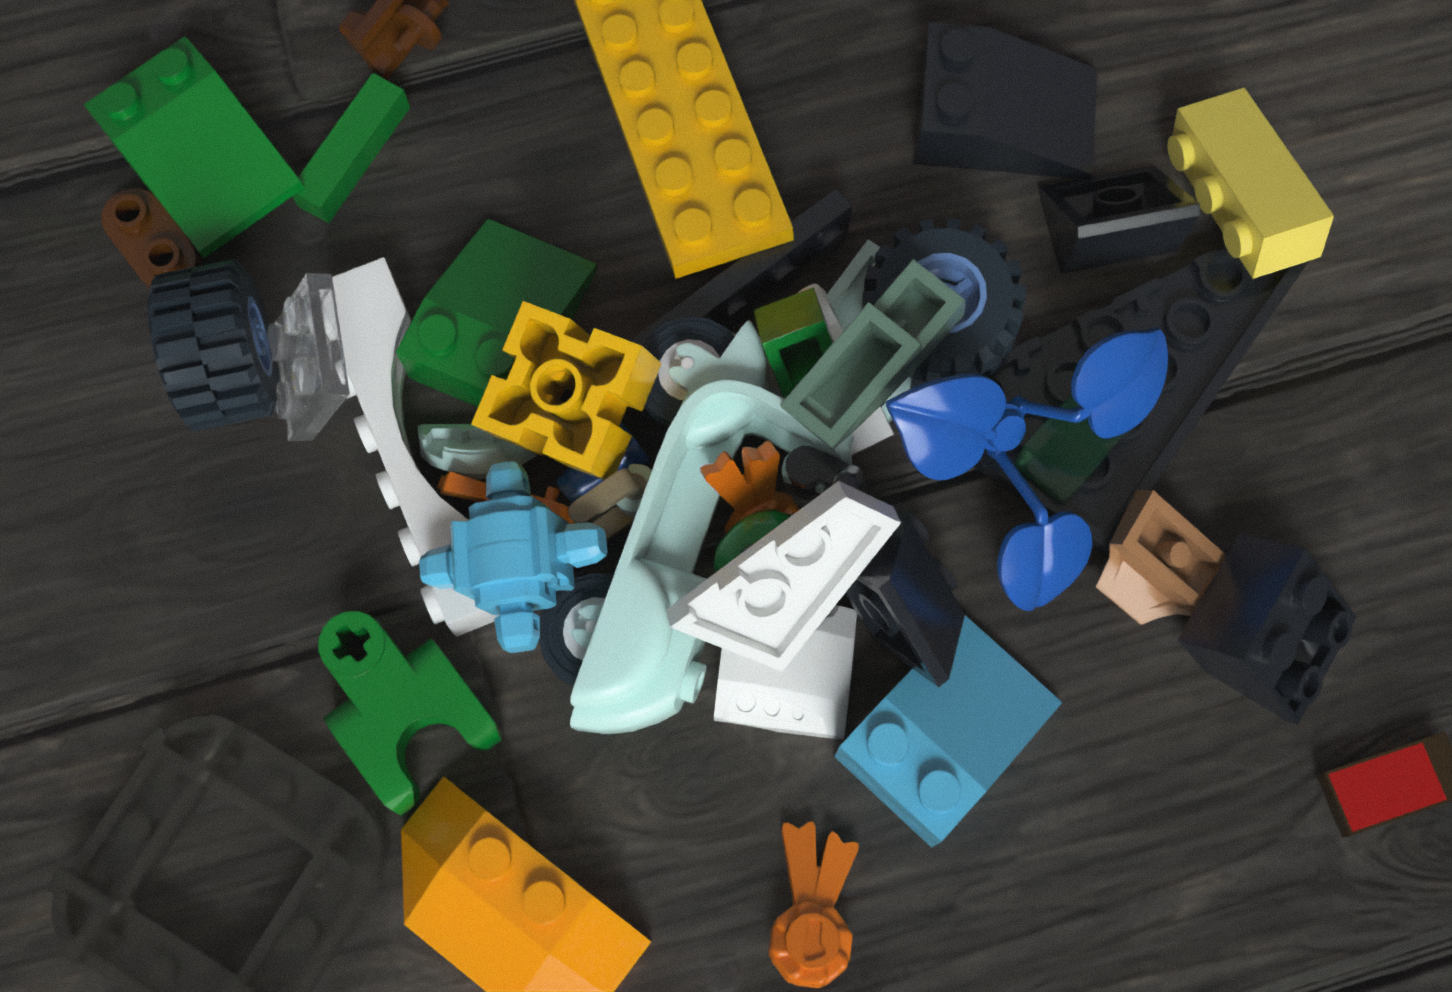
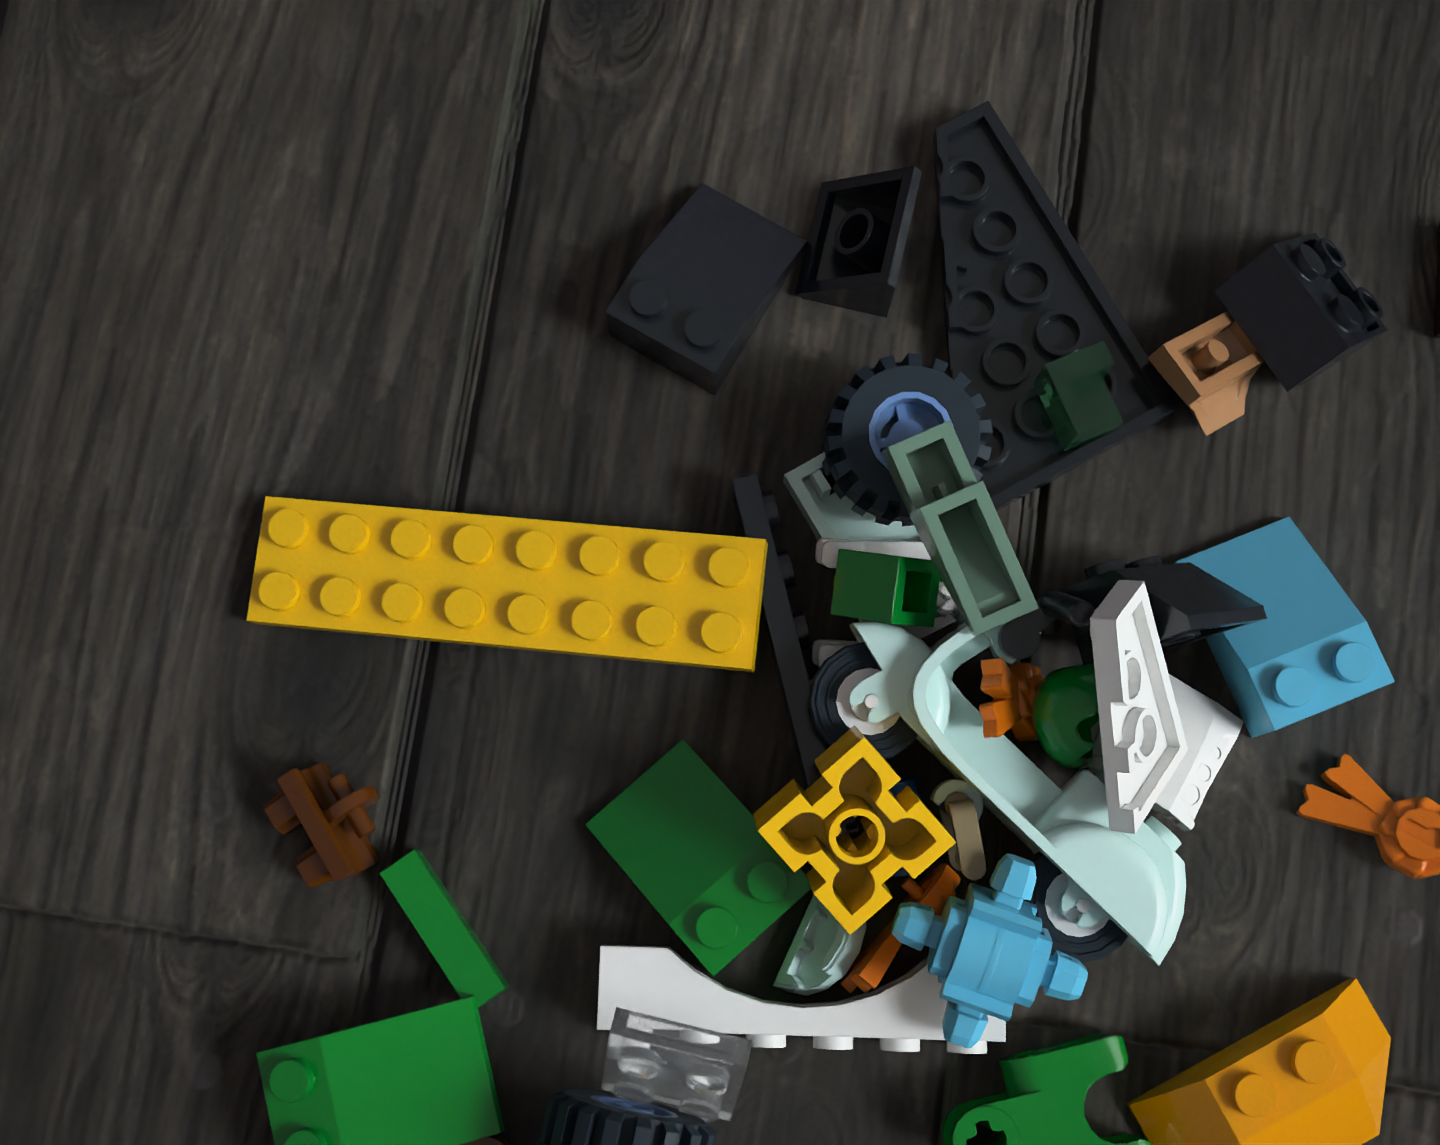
camera: 65 degrees left, 5 degrees up
blue plant [886,327,1168,611] -> none
light yellow brick [1167,88,1334,279] -> none

